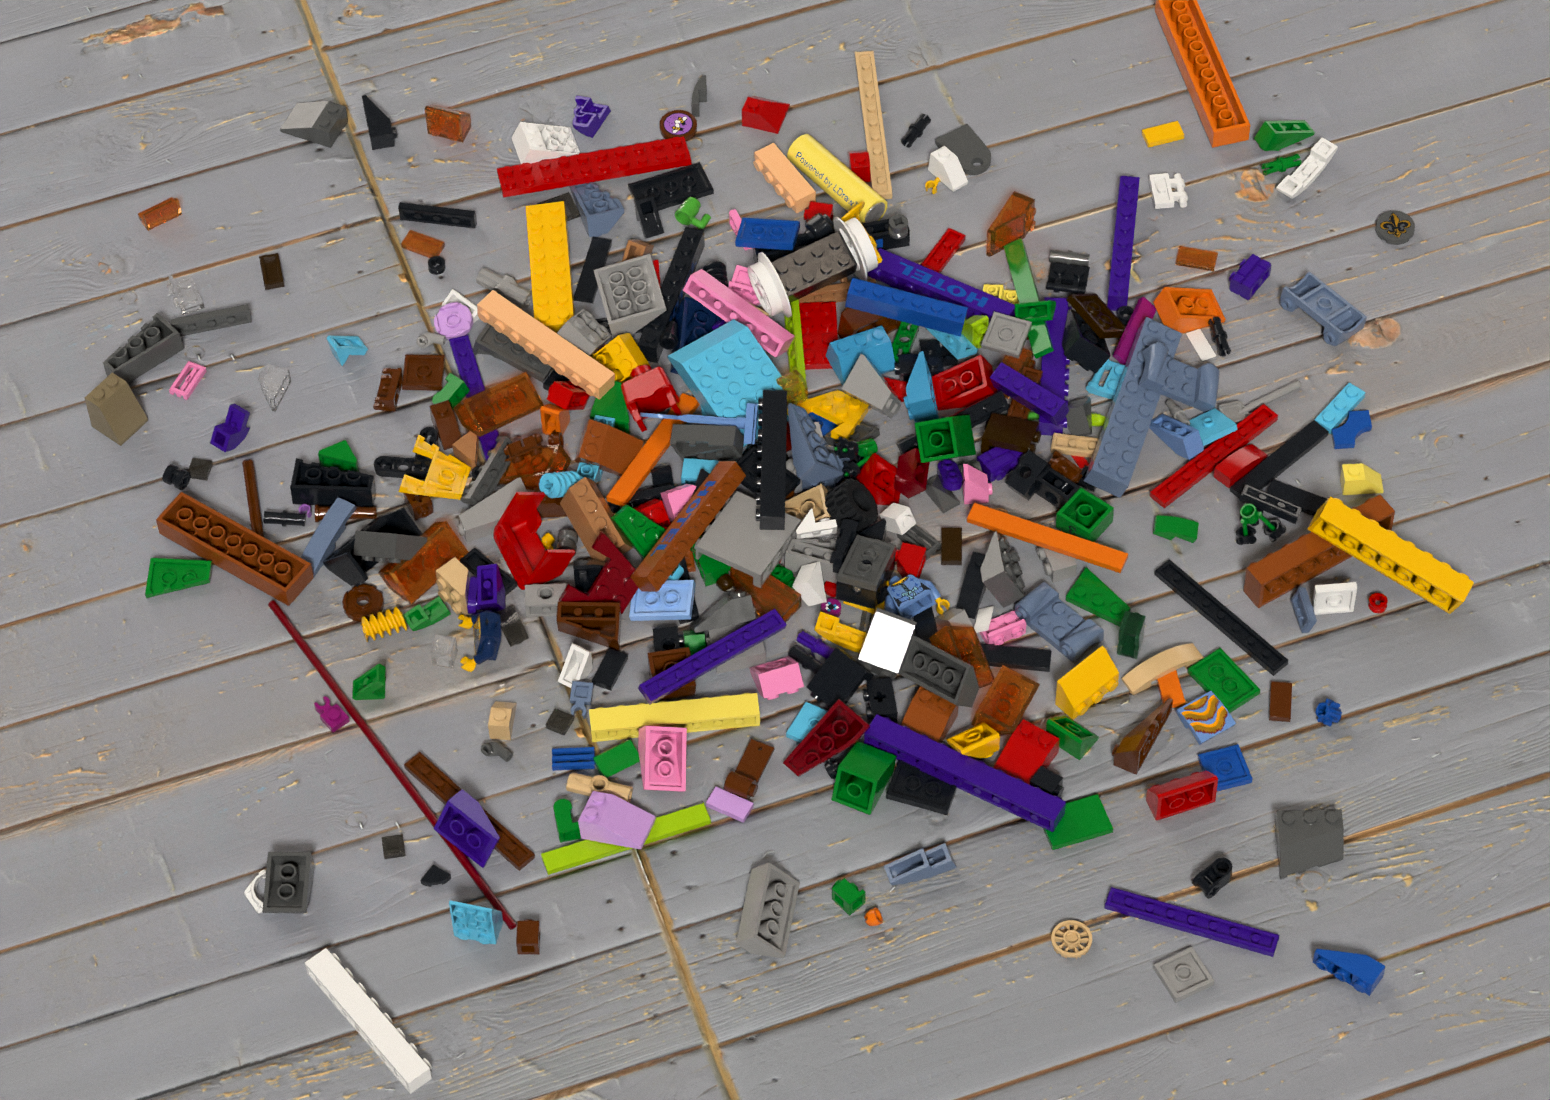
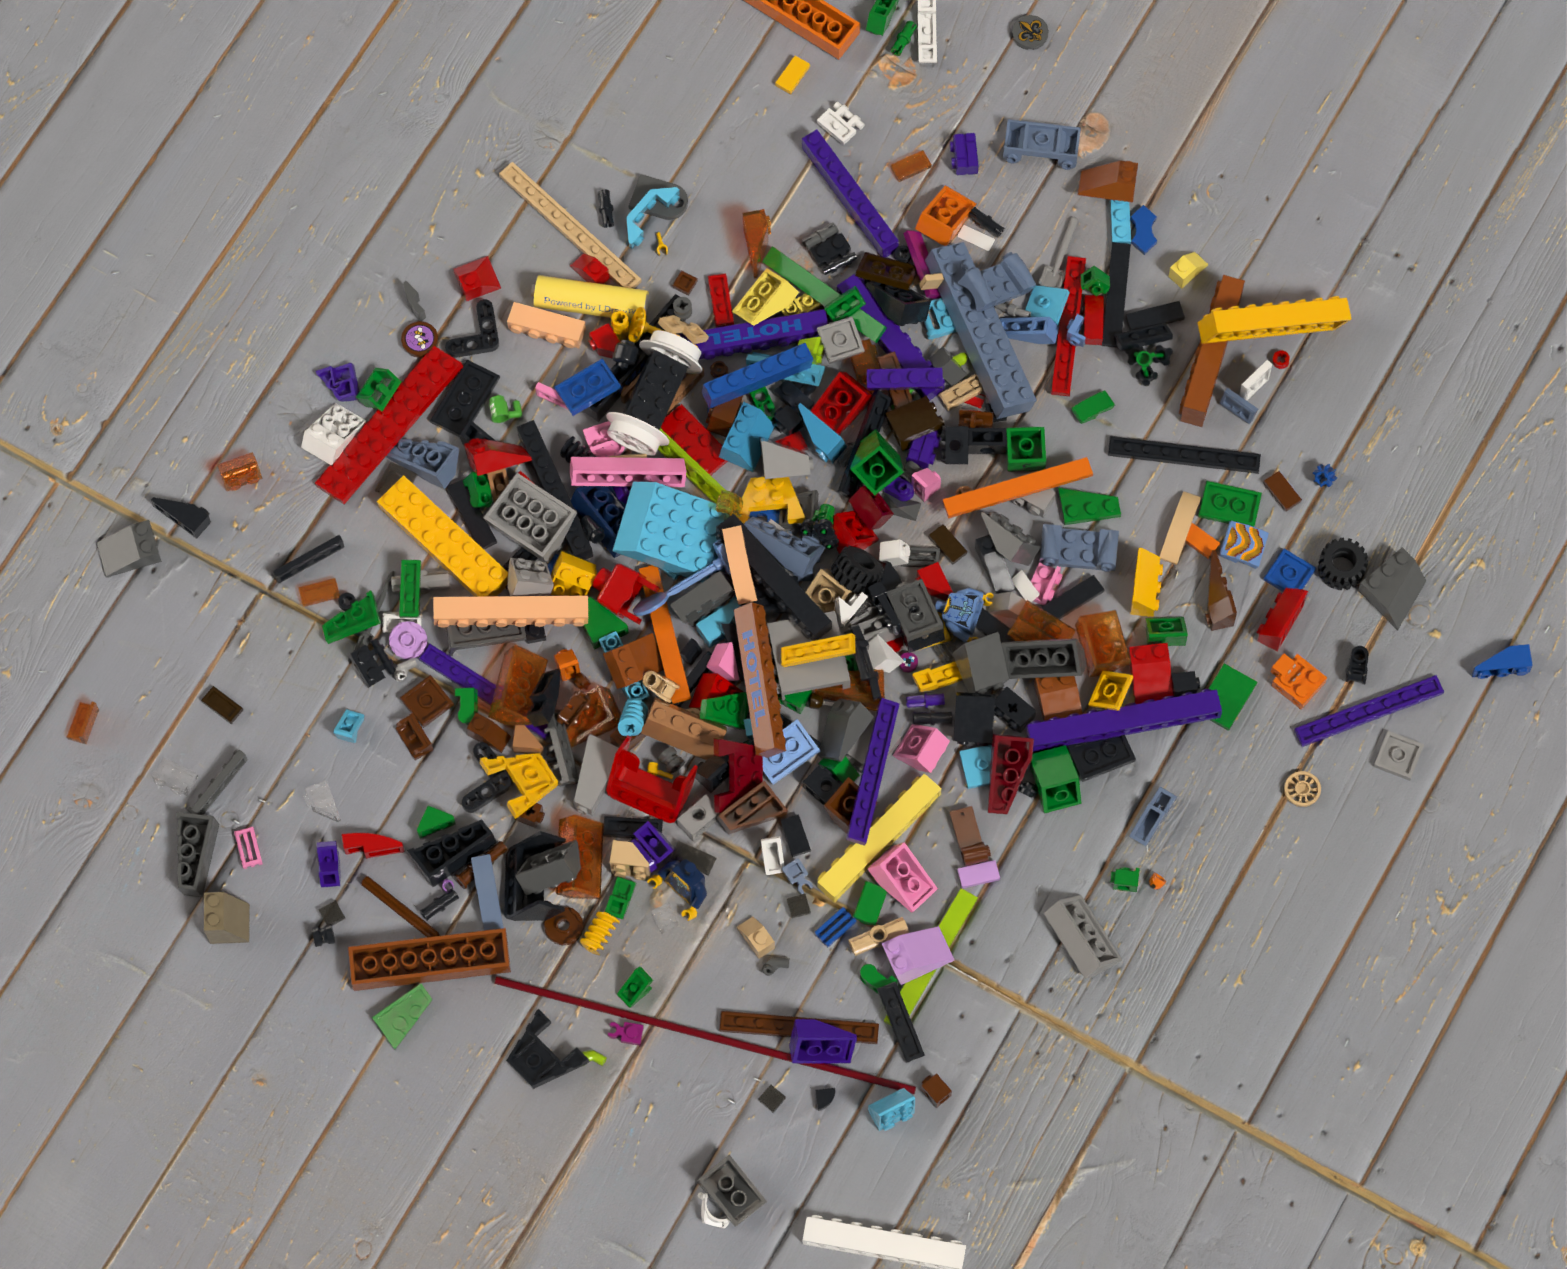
camera: 40 degrees left, 15 degrees up
red brick [547,381,590,410] -> none
white slope [928,146,968,192] -> none
clear green brick [1117,611,1146,659] -> none
none -> green wing [322,590,381,644]
none -> red slope [342,833,405,859]
none -> black plate [349,638,396,688]
none -> dark grey piece [353,571,394,652]
none -> green window [356,368,402,411]
none -> green plate [399,560,421,618]
none -> black beam [445,299,499,358]
none -> green leg [463,472,492,508]
none -> red slope [464,438,532,476]
none -> black wing [506,1009,590,1089]
none -> black slope [526,669,560,727]
none -> lime arm [582,1050,607,1066]
none -> yellow axle [611,311,630,341]
none -> medium azure slope [626,187,680,249]
none -> tan piece [642,671,680,703]
none -> tan tile [658,315,709,344]
none -> reddish brown tile [672,270,698,296]
none -> light nougat slope [722,525,757,605]
none -> light yellow slope [732,268,799,326]
none -> yellow tile [781,633,856,667]
none -> black bar [850,624,881,702]
none -> black tile [877,981,925,1063]
none -> tan tile [919,273,944,290]
none -> medium blue bracket [1066,314,1086,347]
none -> dark orange slope [1078,161,1138,202]
none -> green brick [1081,266,1110,296]
none -> orange piece [1271,653,1327,710]
none -> black tyre [1318,538,1368,590]

